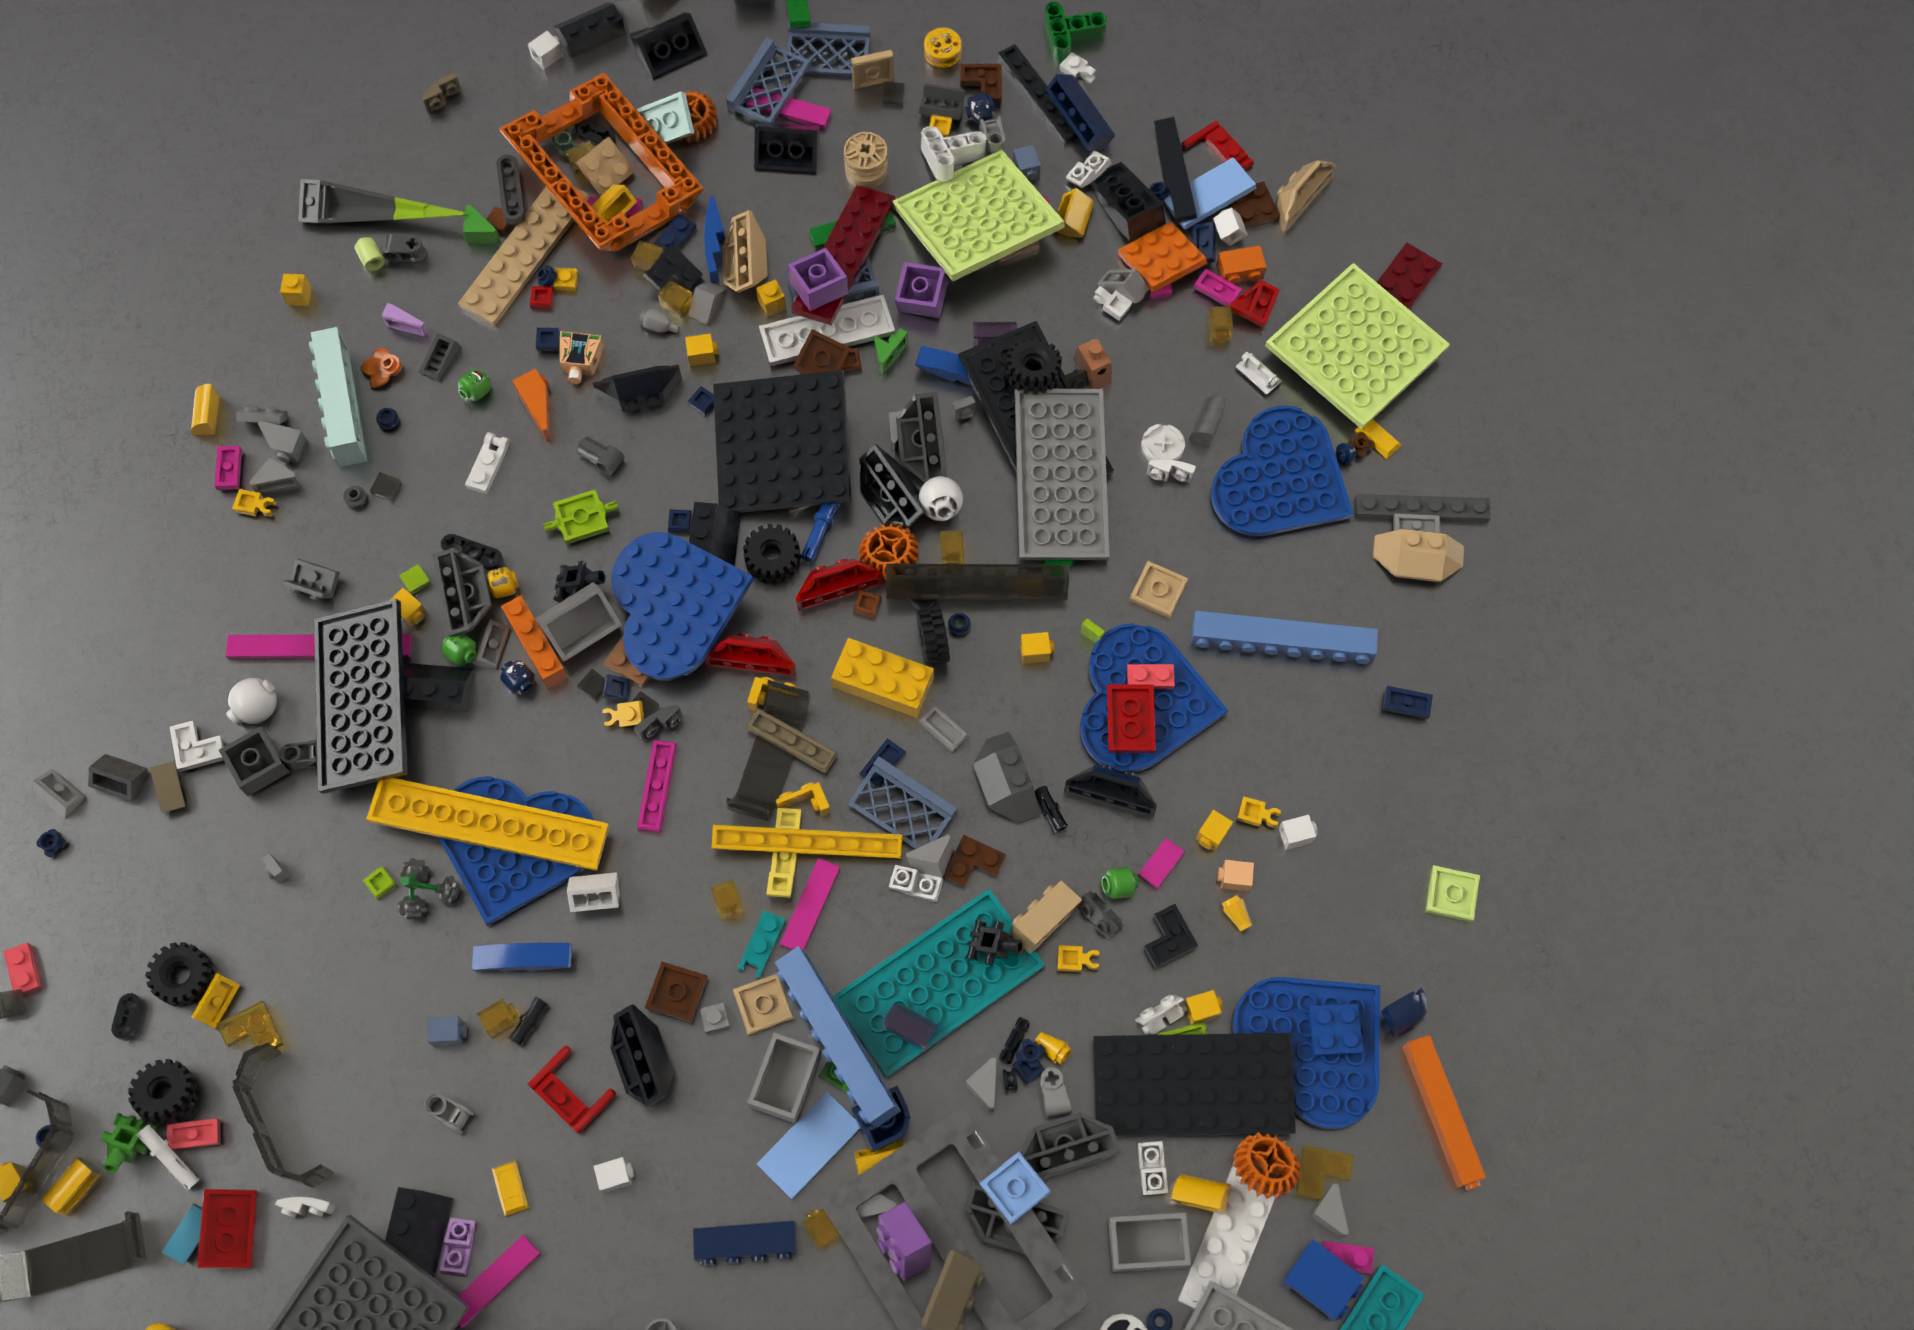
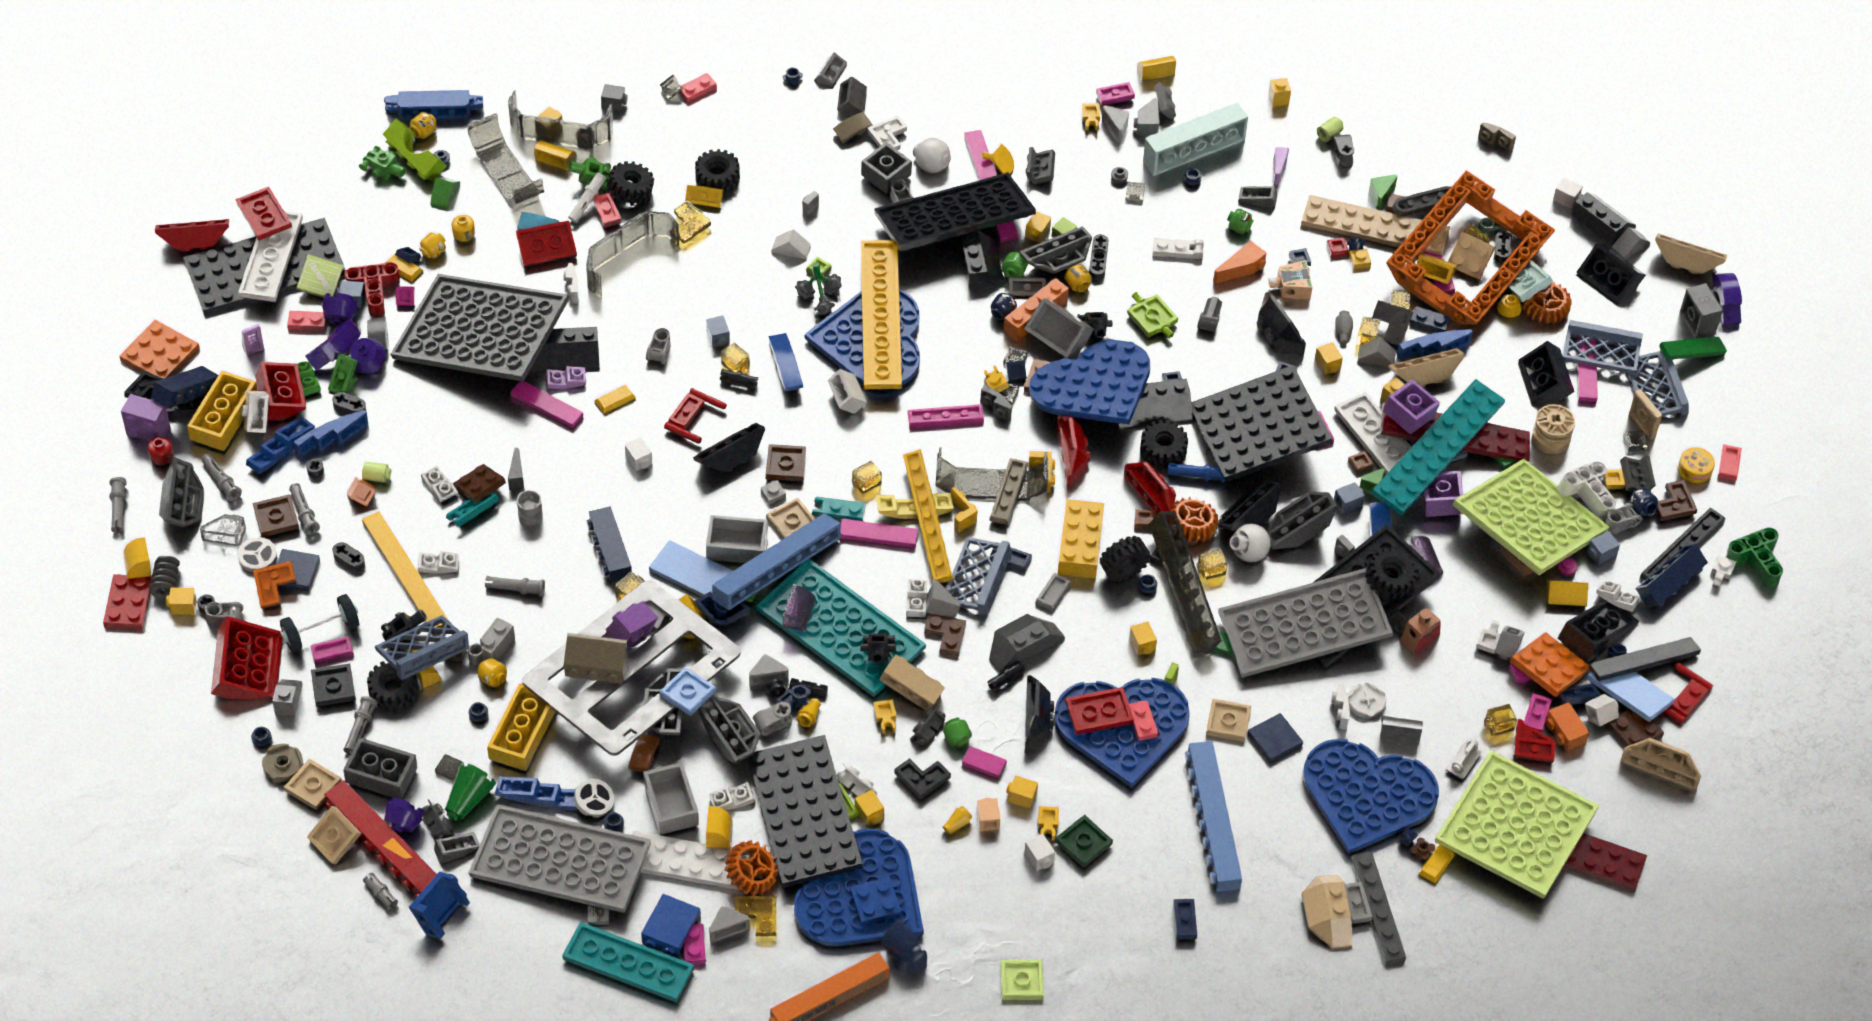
camera: 75 degrees right, 15 degrees down
black beam [111,993,144,1041] -> none
dark grey plate [298,179,467,224] -> none
orange plate [360,348,402,388] -> none
reddish brown plate [792,329,851,374] -> none
none -> dark orange slope [628,734,660,772]
none -> white slope [771,229,811,259]
none -> yellow hand [981,143,1015,174]
none -> dark green plate [1055,814,1113,868]
none -> dark blue tile [1247,713,1303,762]
none -> sand blue brick [1334,482,1365,514]
none -> teal plate [1371,378,1506,516]
none -> yellow cone [1497,294,1522,318]
none -> coral tile [1718,444,1742,481]

